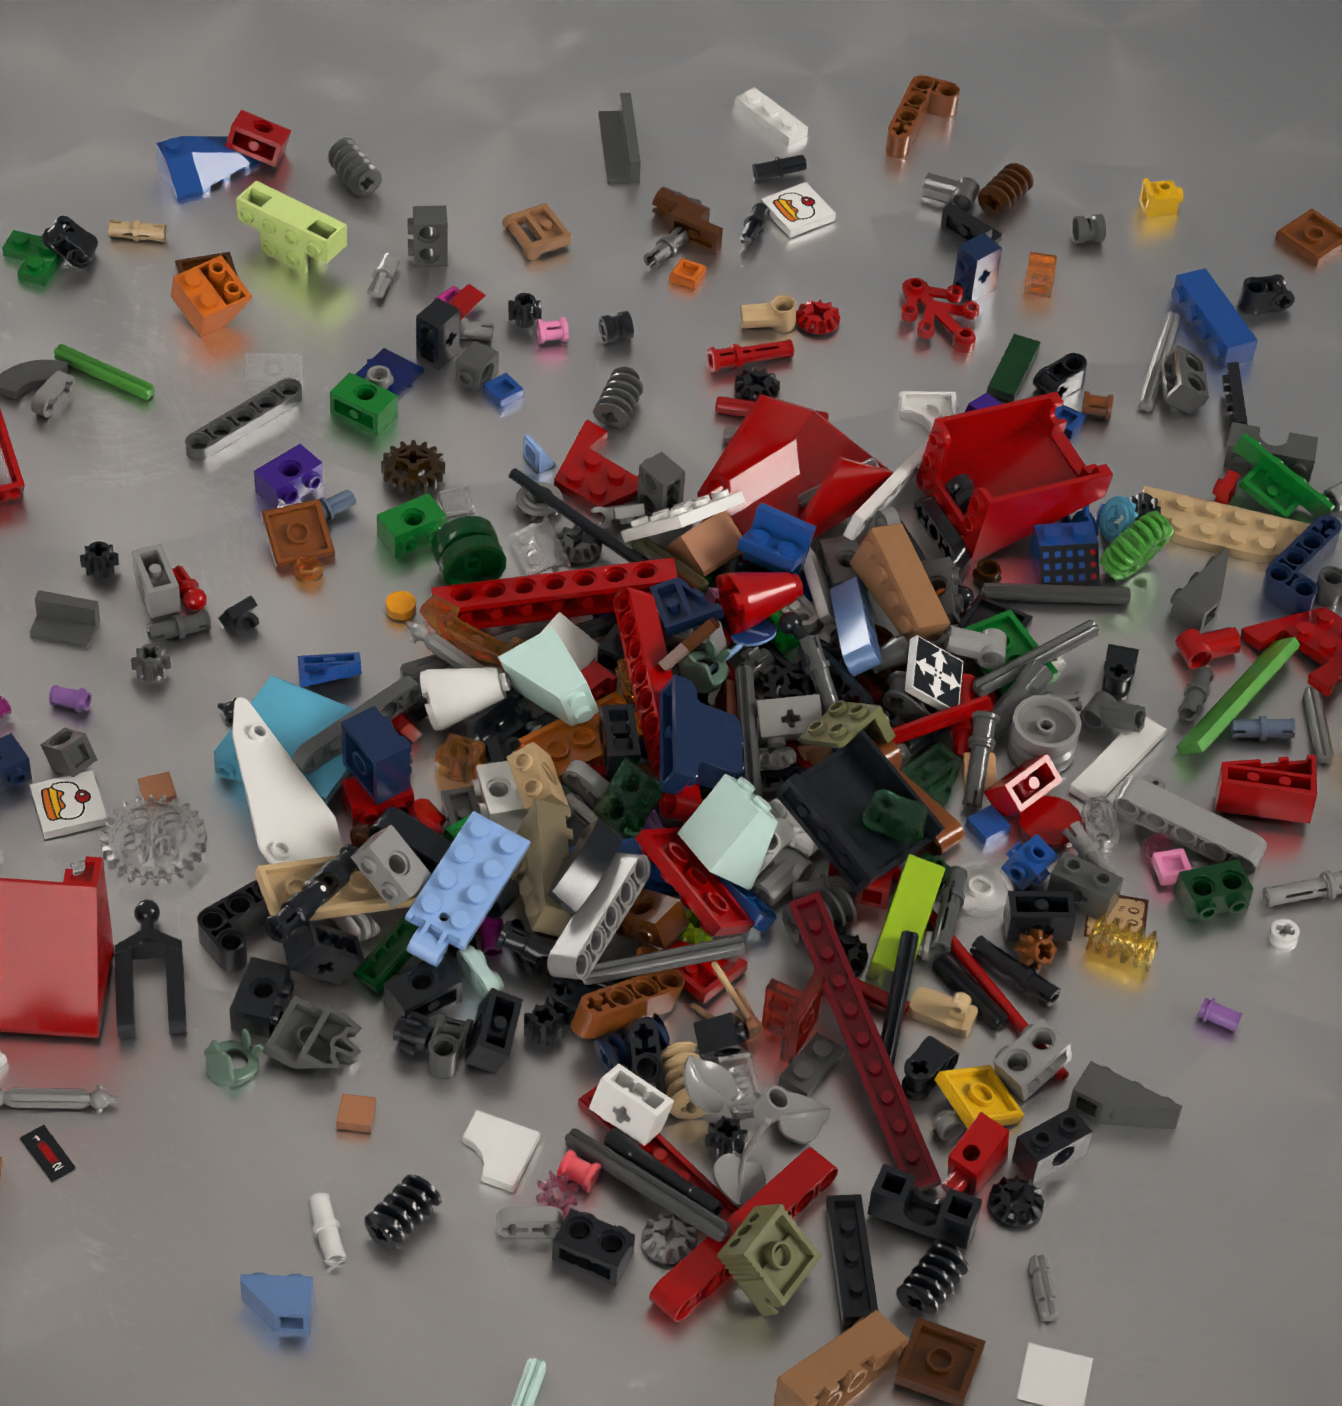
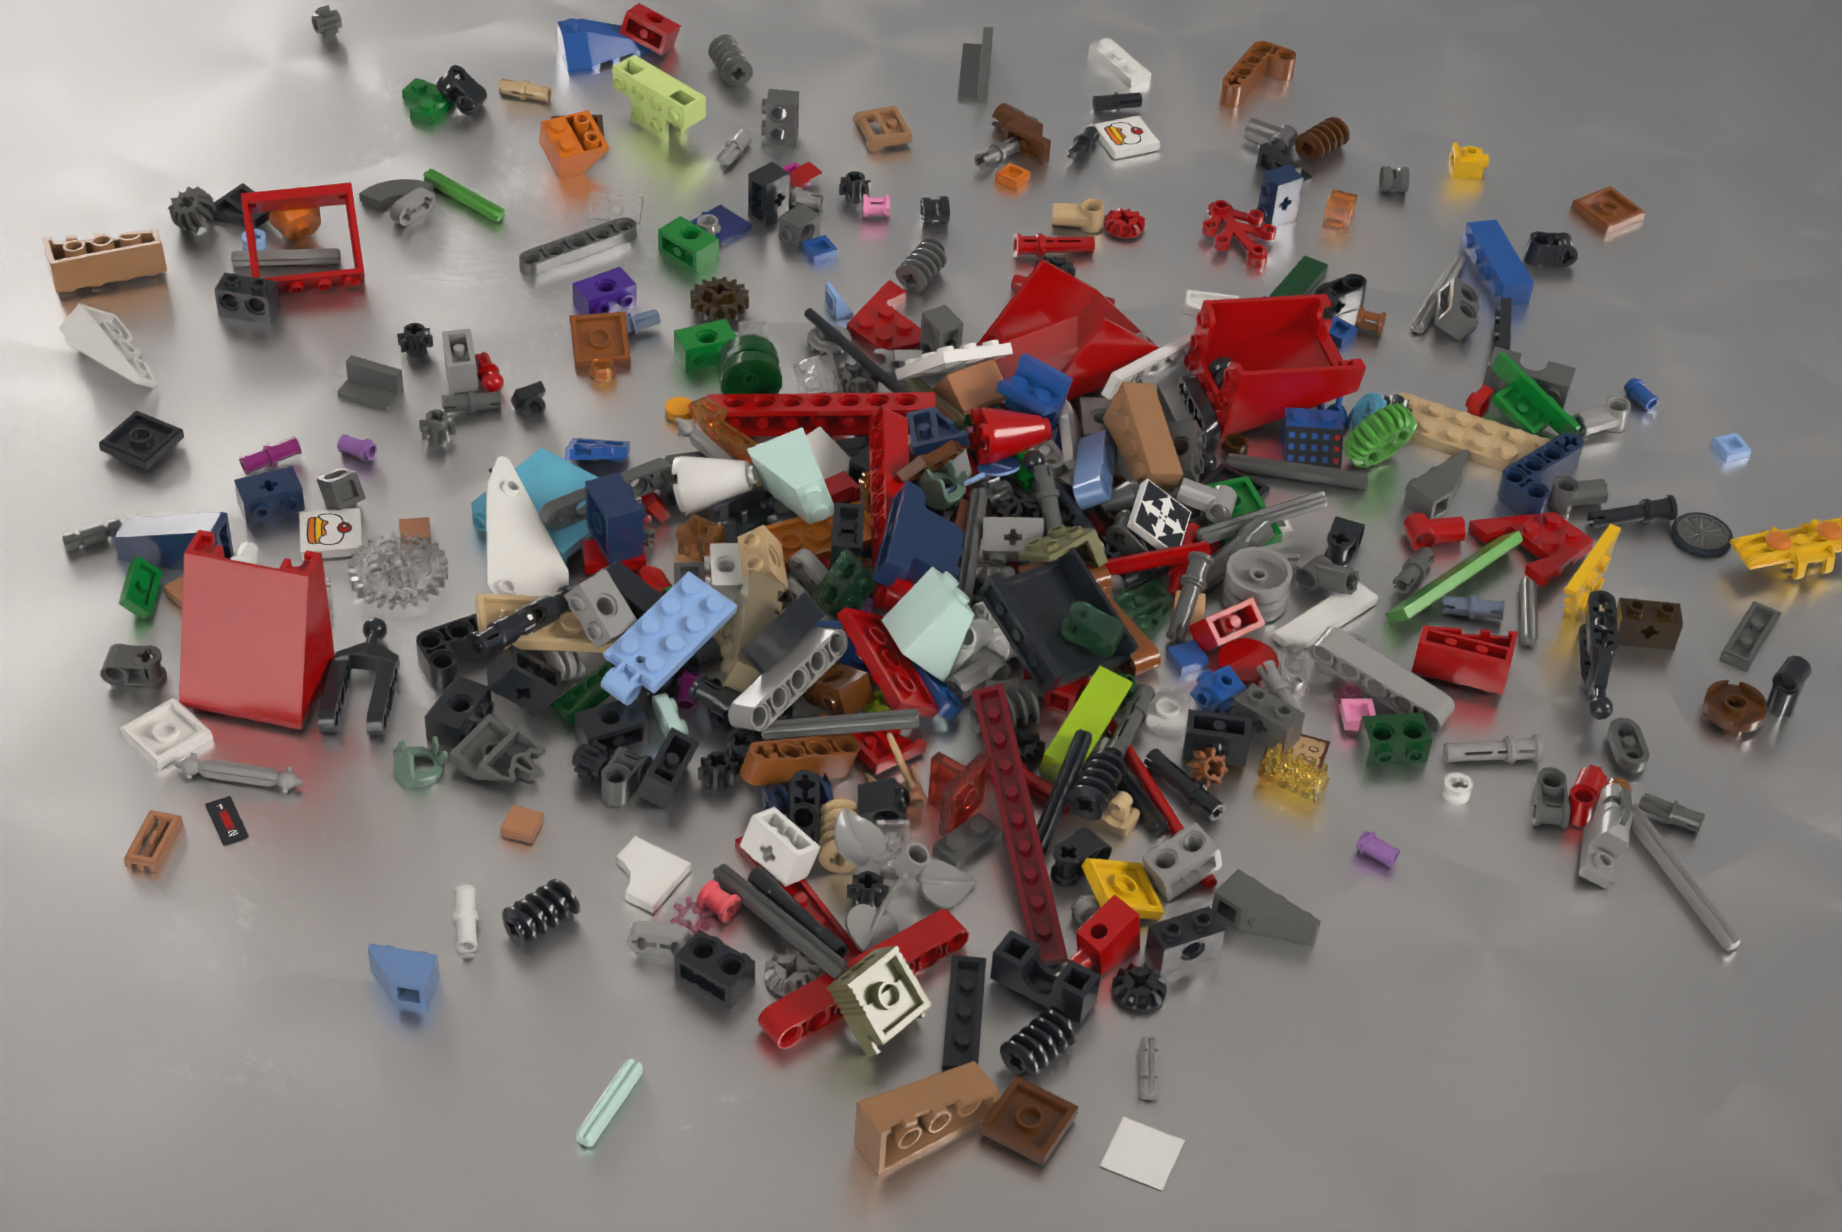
camera: 10 degrees right, 5 degrees down
none -> black piece [1067,751,1127,821]

